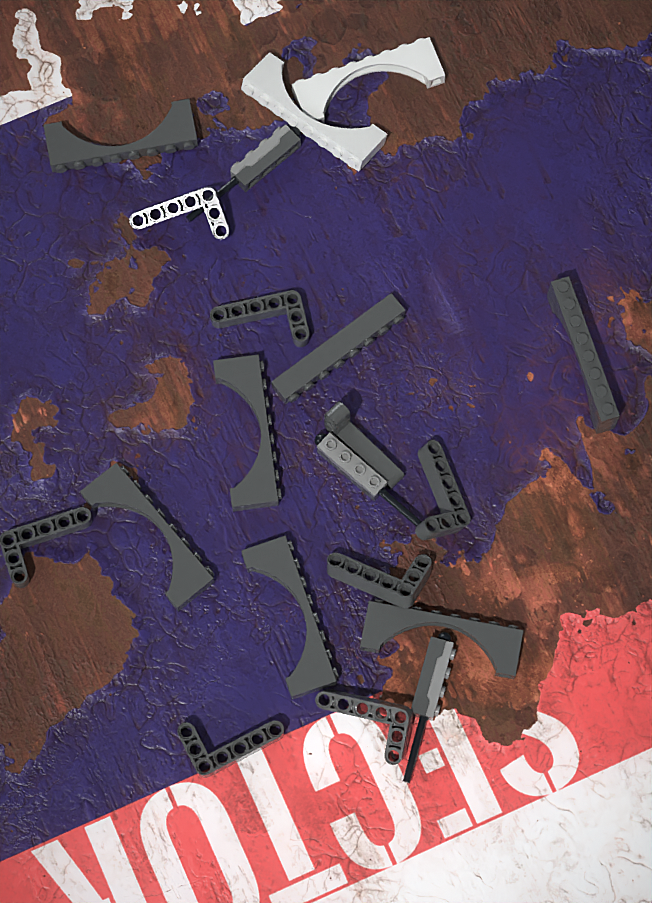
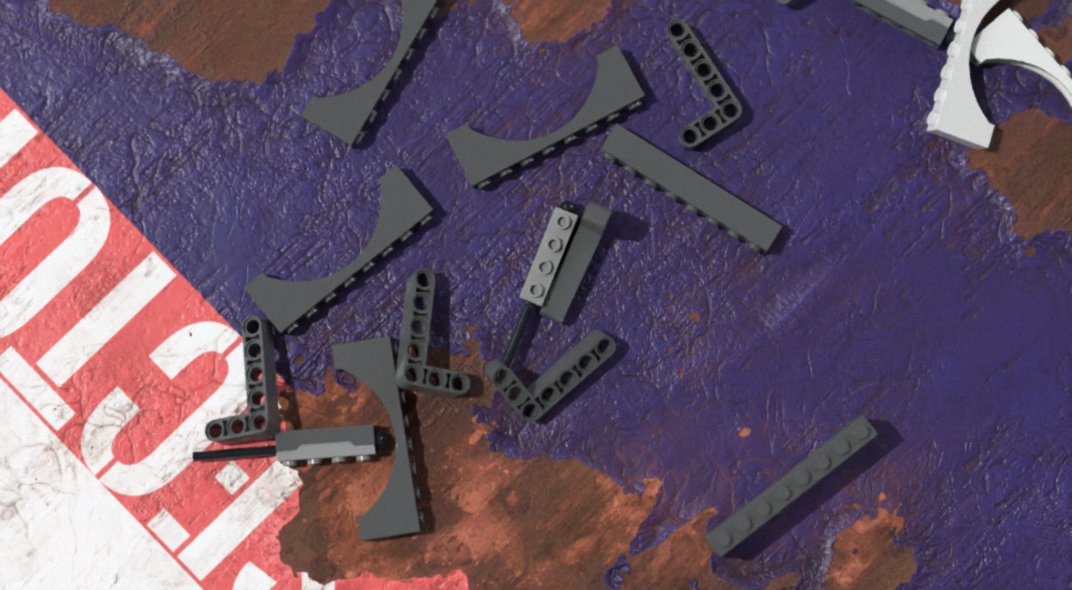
camera: 65 degrees right, 10 degrees up
dark grey beam [177,720,284,778] -> none

